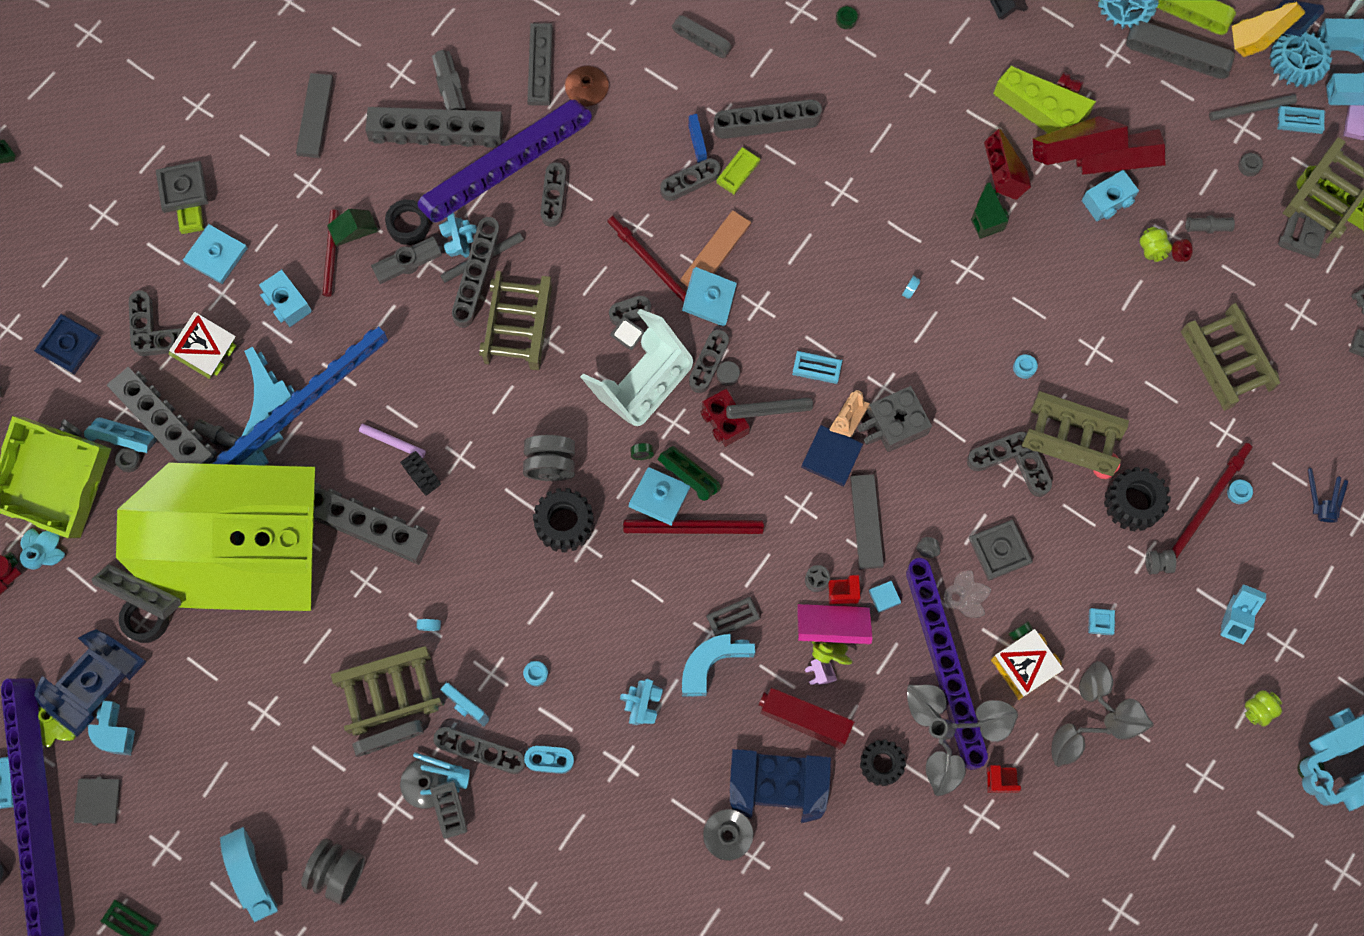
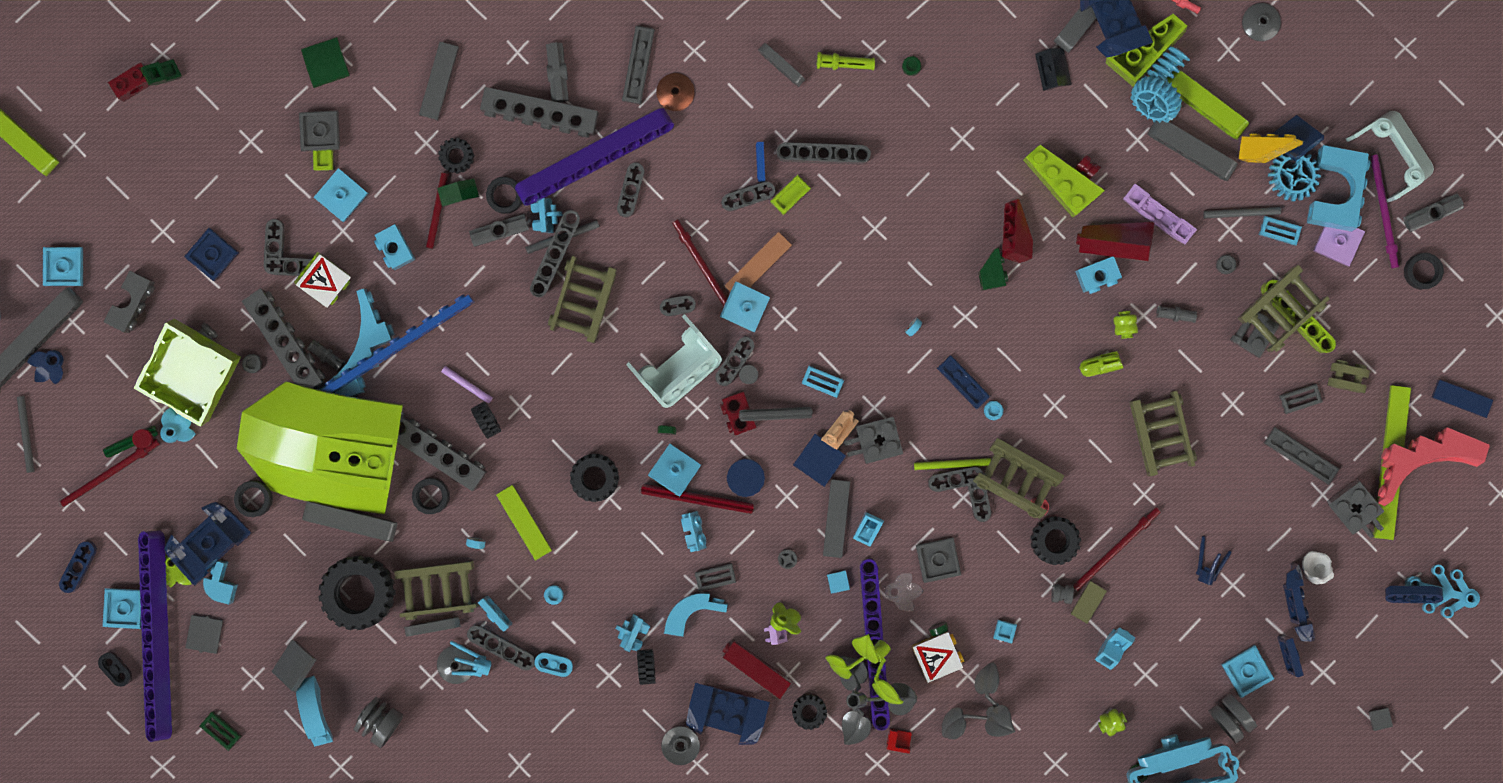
camera: 10 degrees right, 15 degrees up
medium azure plate [84,418,157,453] -> none
dark grey tile [91,564,181,620] -> none
dark grey slope [430,780,468,839] -> none
dark grey wheel [523,435,576,481] -> none
white slope [610,317,645,350] -> none
dark green plate [657,446,721,501] -> none
dark pink tile [797,604,872,644] -> none
red panel [828,575,860,605] -> none
dark grey plate [917,537,941,558] -> none
dark red slope [1032,116,1129,165] -> none
dark red tile [1172,239,1193,262] -> none
medium azure tile [1227,479,1253,504] -> none
none -> dark grey tile [271,640,317,692]
none -> dark green slope [301,37,350,88]
none -> dark grey beam [302,501,398,542]
none -> black tyre [318,555,396,630]
none -> black tyre [412,478,450,514]
none -> black tyre [438,138,474,174]
none -> lime tile [496,485,552,561]
none -> black tyre [637,649,656,685]
none -> medium azure hinge [681,511,706,552]
none -> dark blue tile [727,459,765,497]
none -> lime pin [816,52,875,70]
none -> lime plant [825,634,904,704]
none -> medium azure slope [853,512,884,546]
none -> lime bar [914,458,991,470]
none -> dark blue tile [937,355,990,410]
none -> olive tile [1070,581,1107,624]
none -> lime arm [1079,351,1123,377]
none -> lavender slope [1123,184,1197,245]

